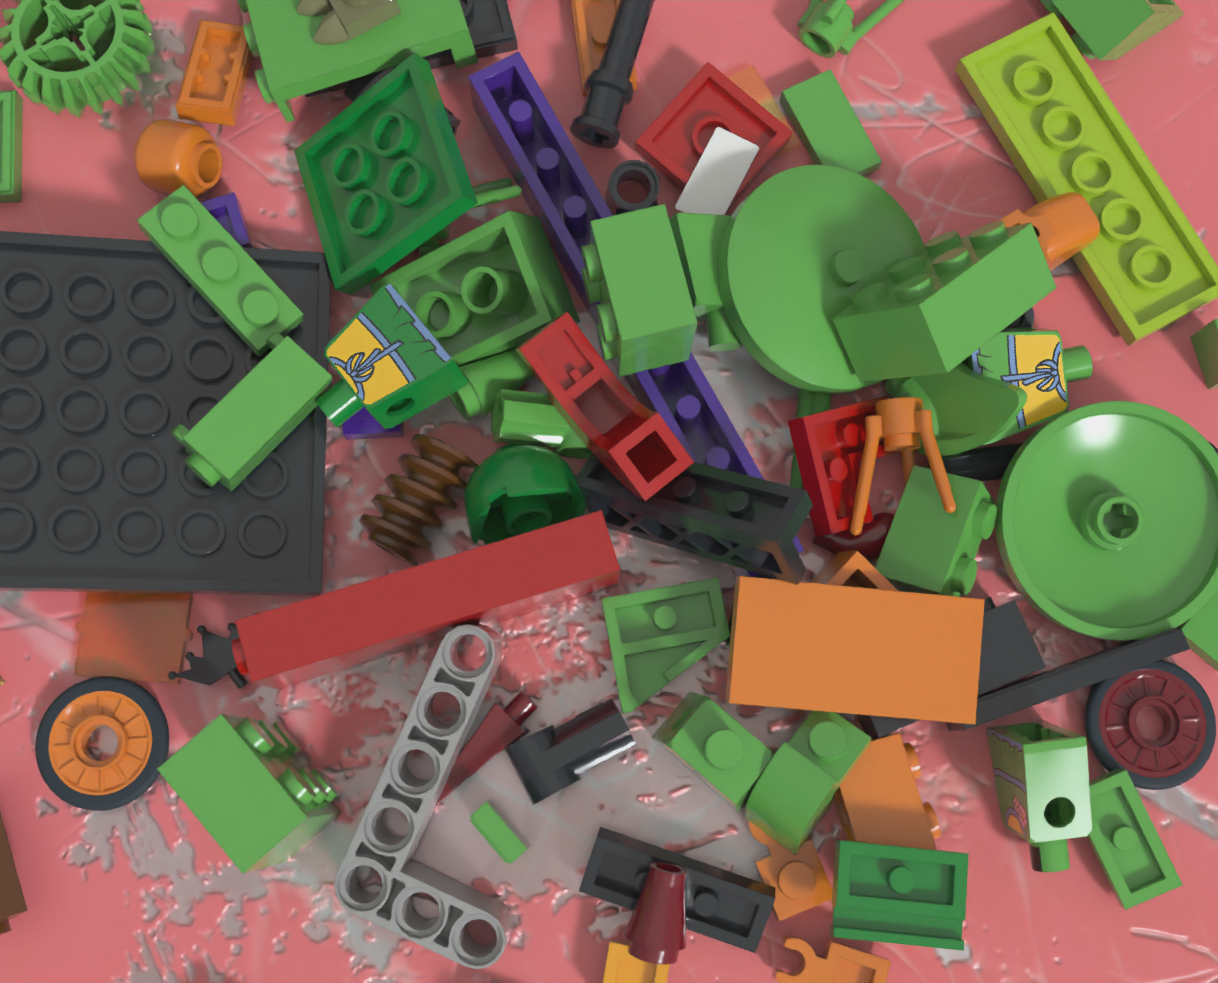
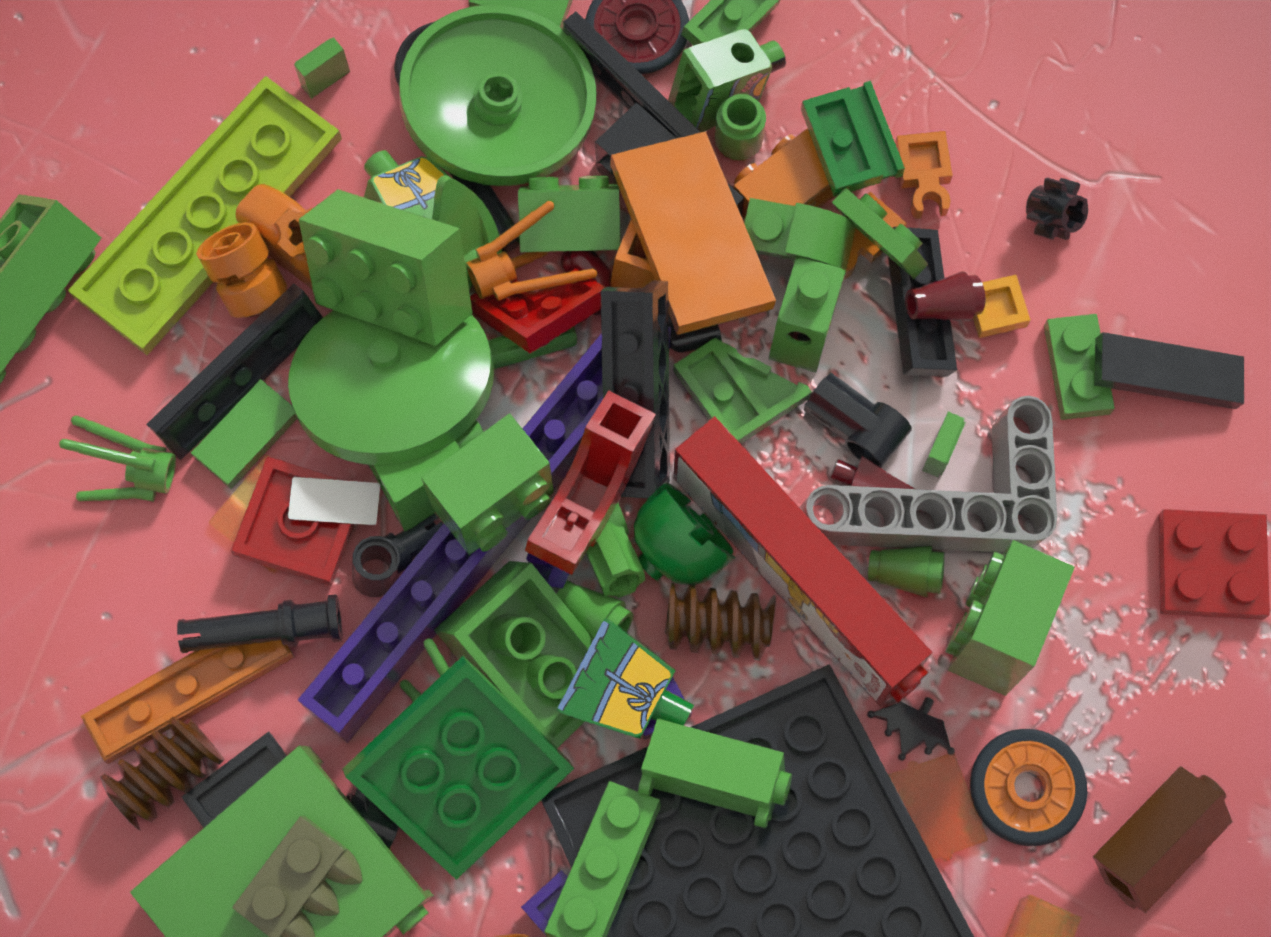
camera: 110 degrees left, 5 degrees down
none -> black tile [146,284,323,460]
none -> orange wheel [196,222,288,318]
none -> bright green brick [715,94,766,160]
none -> bright green plate [832,187,928,279]
none -> bright green cone [868,546,945,597]

